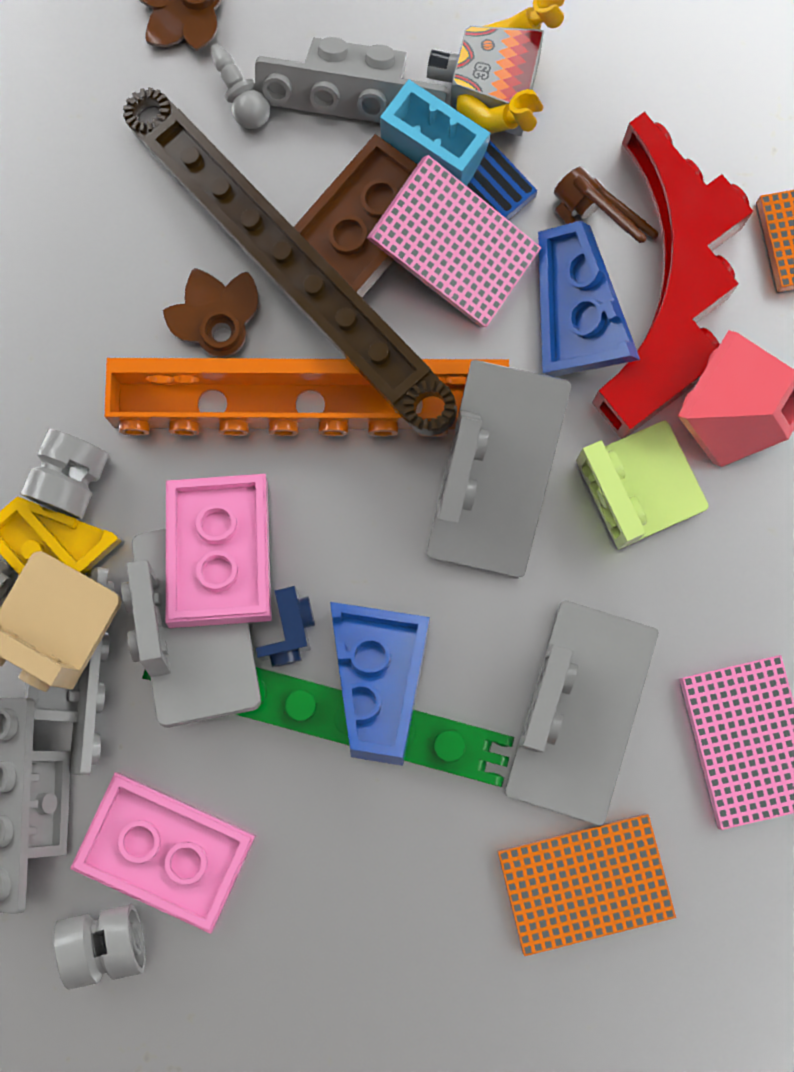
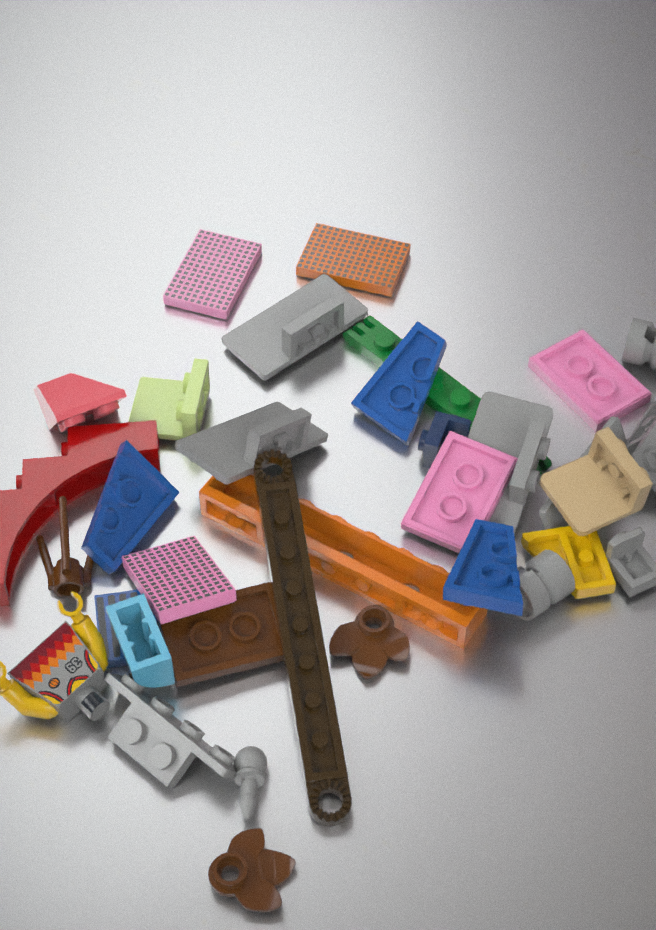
camera: 150 degrees left, 30 degrees down
none -> blue wing [443,519,523,616]

